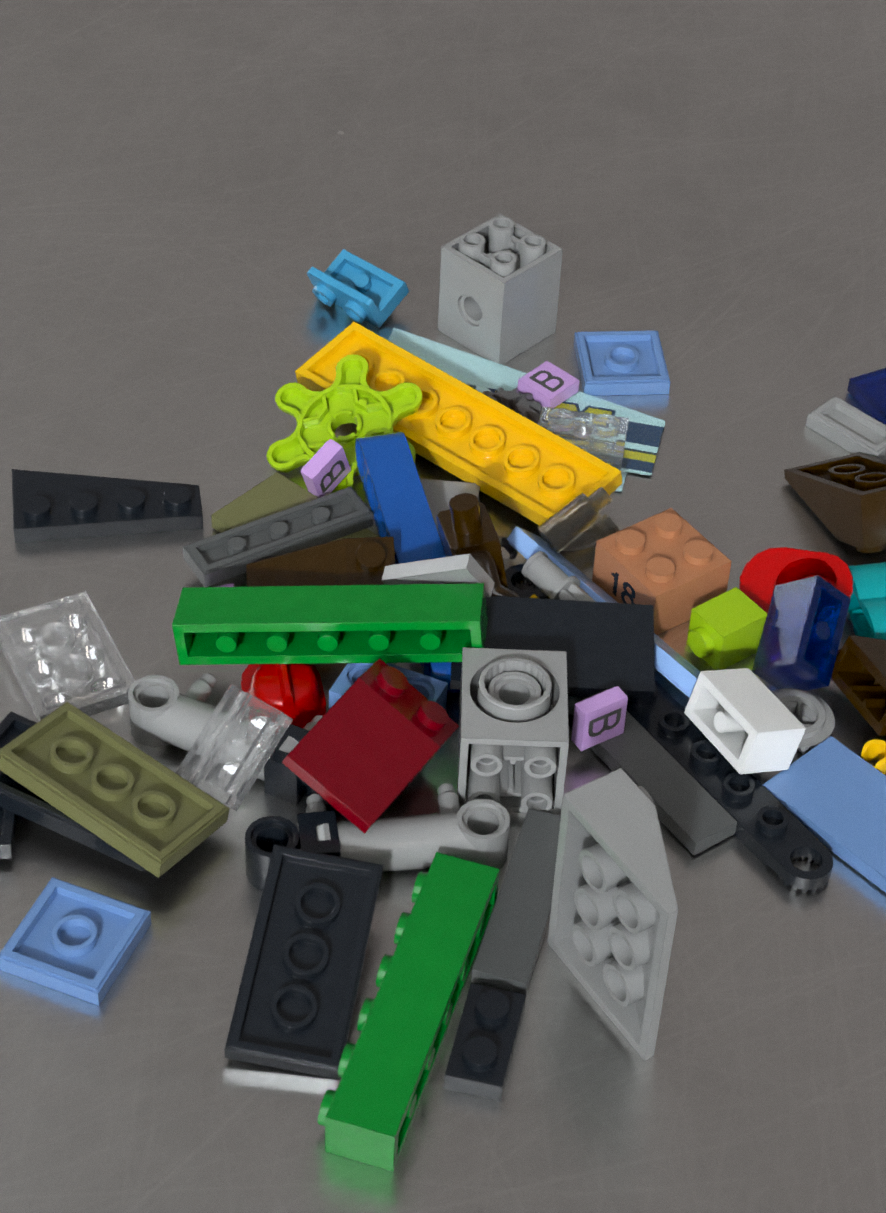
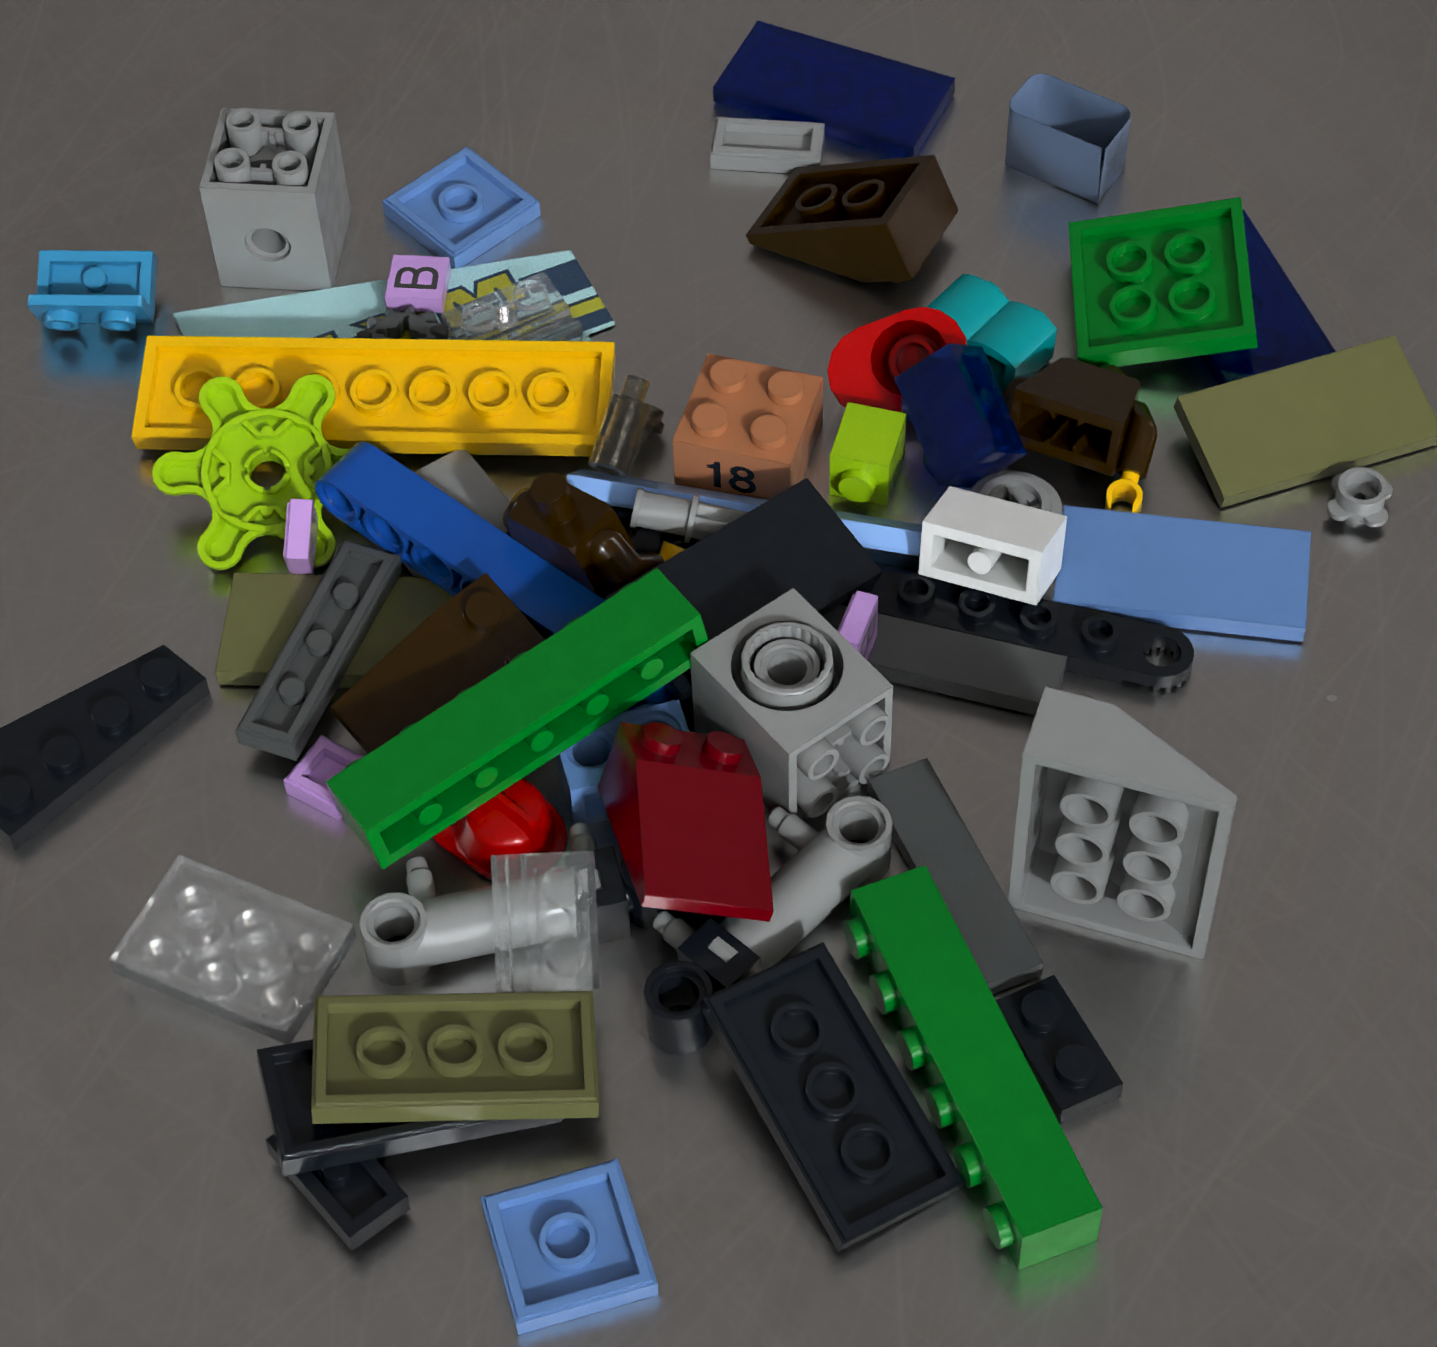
camera: 35 degrees left, 10 degrees up
light grey tile [381,553,495,598] -> none

